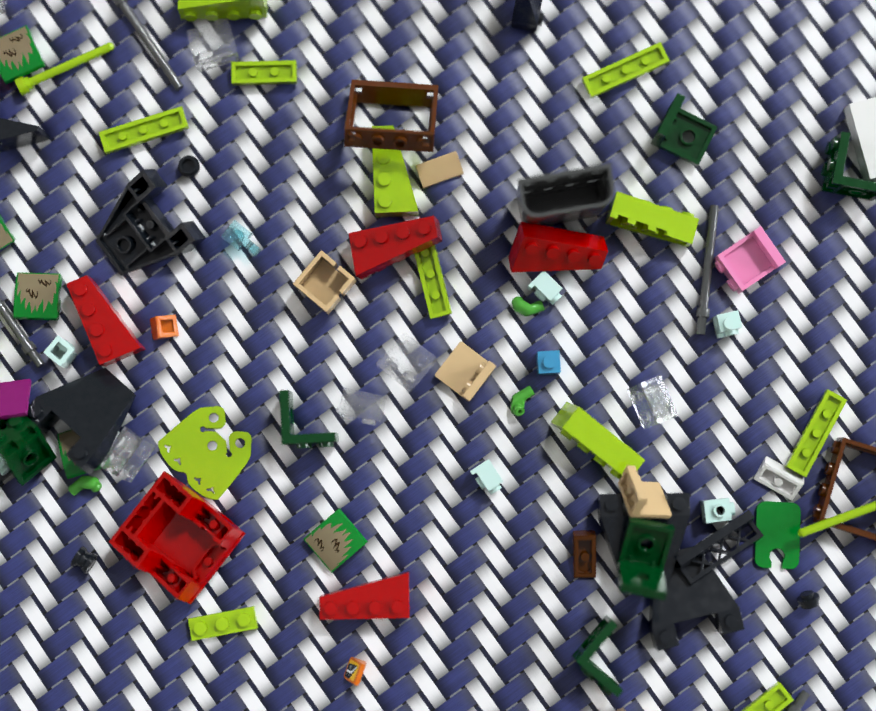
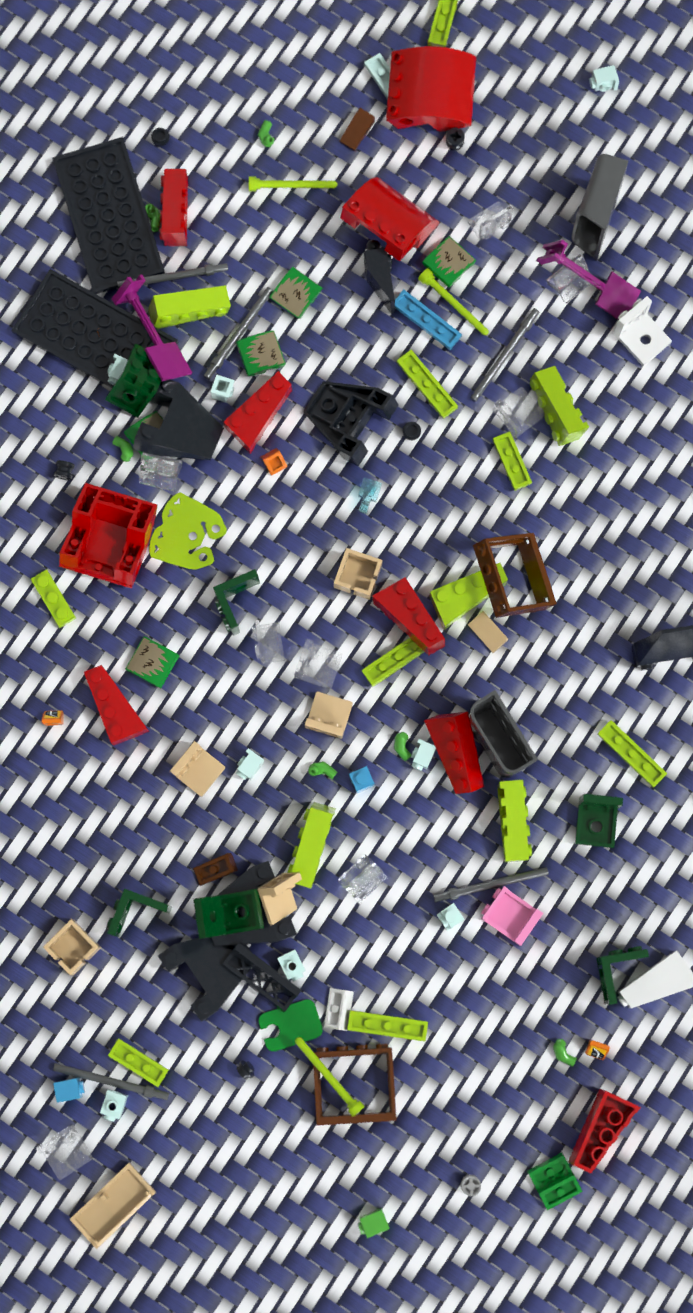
camera: 70 degrees right, 5 degrees down
none -> tan bracket [170,741,225,797]
none -> dark azure plate [395,290,462,350]

